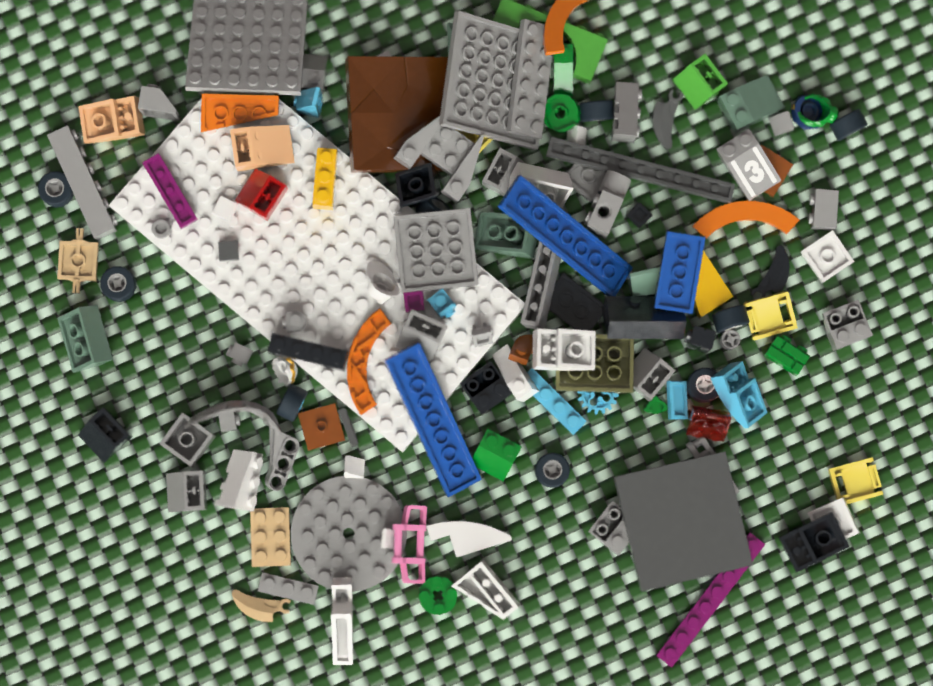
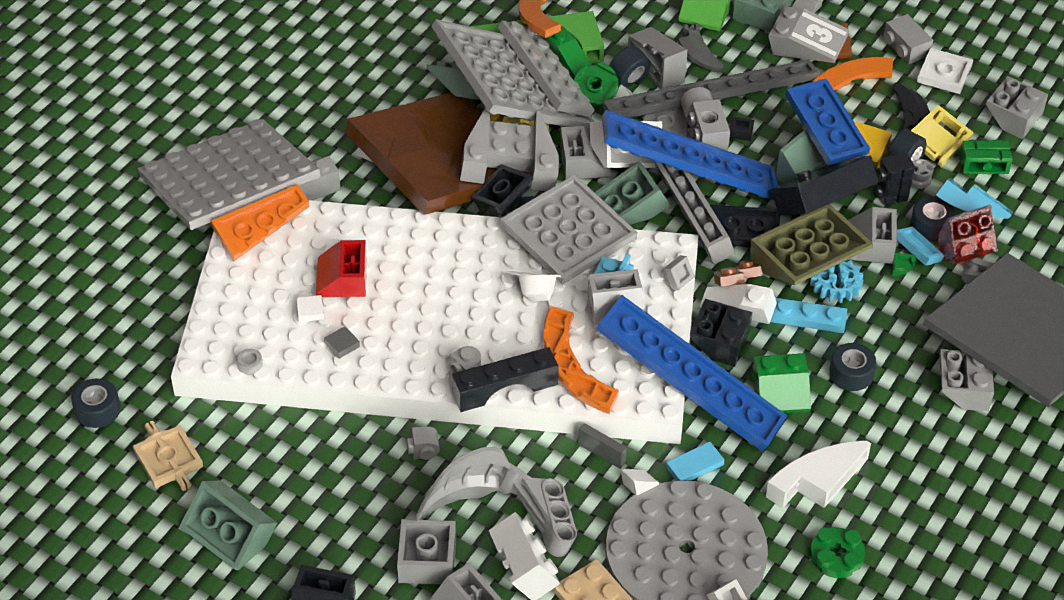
camera: 30 degrees left, 35 degrees down
light grey brick [47,125,118,240] -> none
light nougat slope [78,96,145,144] -> none
black wheel [100,266,136,302] -> none
light grey slope [138,84,181,121] -> none
magenta plate [142,153,198,229] -> none
light grey plate [219,411,241,433] -> none
light nougat slope [230,125,295,171] -> none
white hair [272,357,297,387] -> none
black wheel [277,384,308,422] -> none
medium azure slope [293,87,323,118] -> none
dark orange plate [298,403,346,451] -> none
yellow brick [312,148,338,210] -> none
white slope [381,528,394,549] -> none
bright pink bar [392,505,427,584] -> none
magenta plate [404,291,425,313] -> none
white wedge [452,559,521,620] -> none
white slope [532,328,596,371] -> none
none -> medium azure tile [666,442,724,481]

